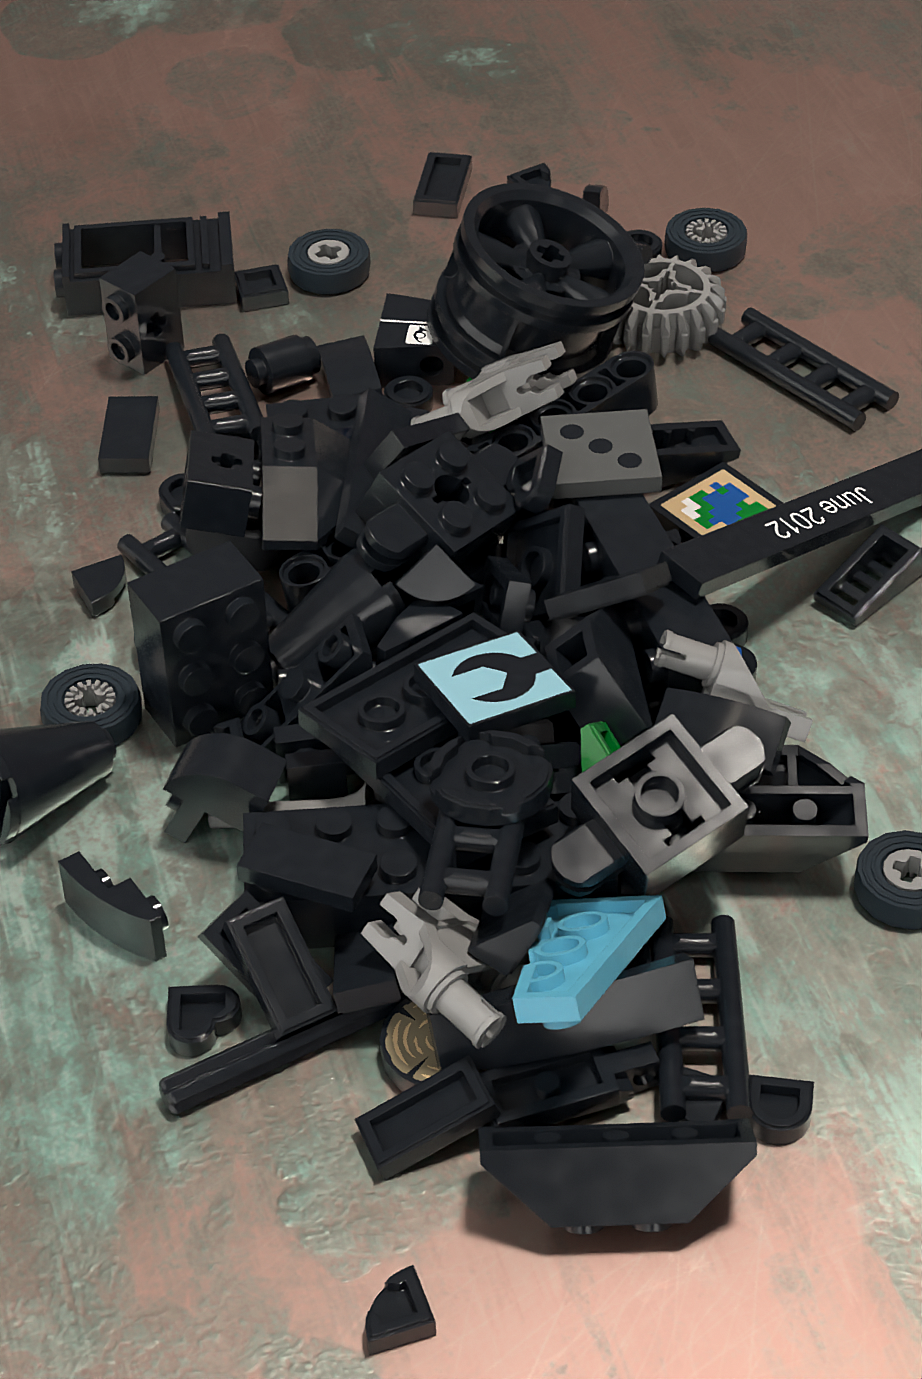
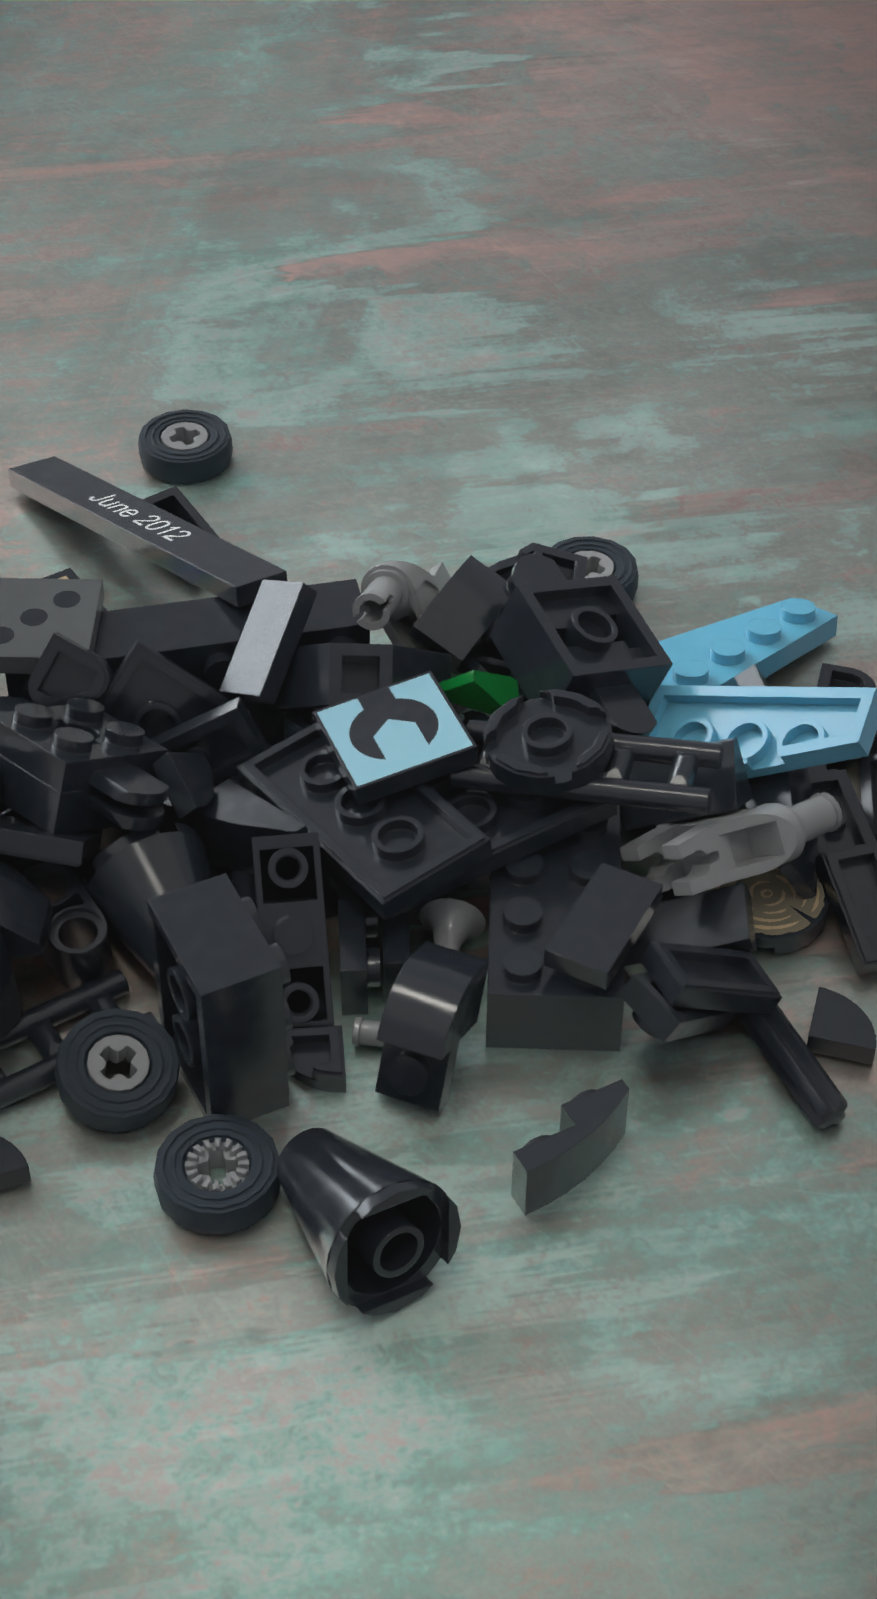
camera: 85 degrees left, 0 degrees up
black tile [167,985,242,1057] -> none
none -> medium azure wing [659,598,838,686]
none -> black tile [807,987,876,1065]

